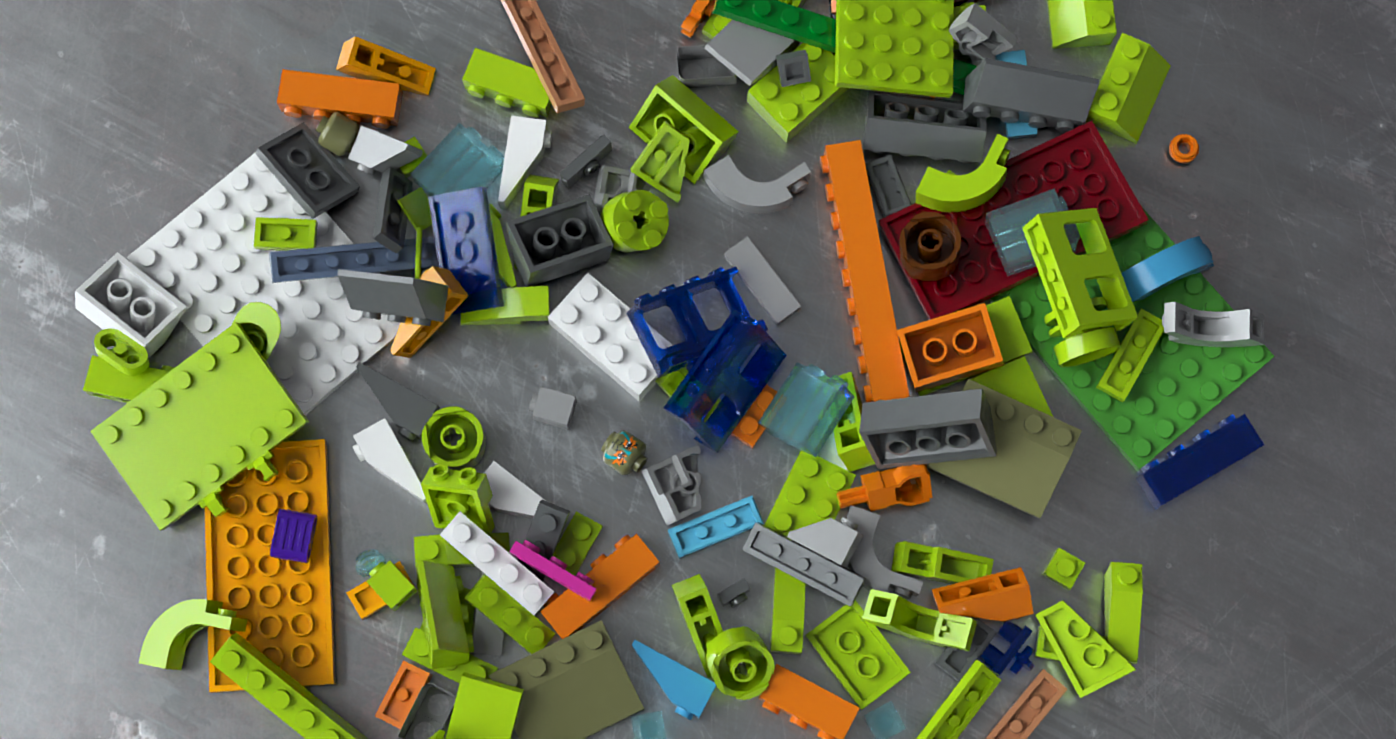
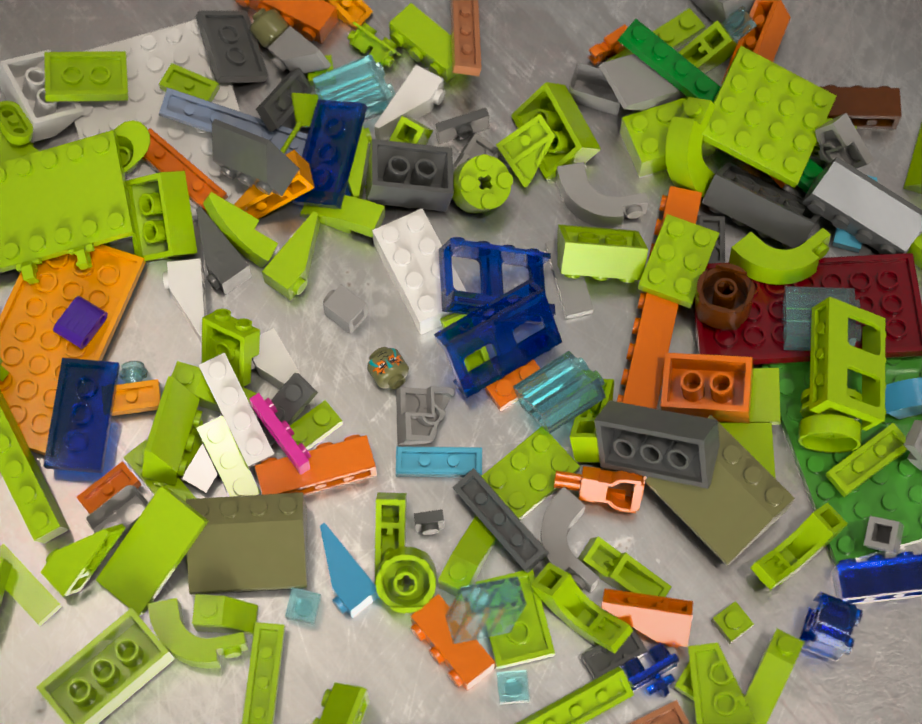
camera: 25 degrees right, 10 degrees down
lime brick [366,560,418,611] -> none
lime brick [422,406,486,471] -> none
dark grey plate [776,50,811,87] -> none
light grey slope [787,517,863,568] -> none
none -> clear blue tile [43,358,120,473]
none -> lime plate [44,51,128,102]
none -> lime slope [126,171,198,262]
none -> orange tile [142,128,228,215]
none -> lime slope [203,192,278,268]
none -> lime slope [262,211,320,301]
none -> lime hinge [347,22,402,68]
none -> clear light blue brick [445,576,527,644]
none -> lime slope [557,224,648,283]
none -> lime plate [638,214,719,308]
none -> lime arch [665,97,716,198]
none -> lime arch [750,502,848,590]
none -> clear blue brick [800,592,863,661]
none -> light grey brick [864,516,904,554]

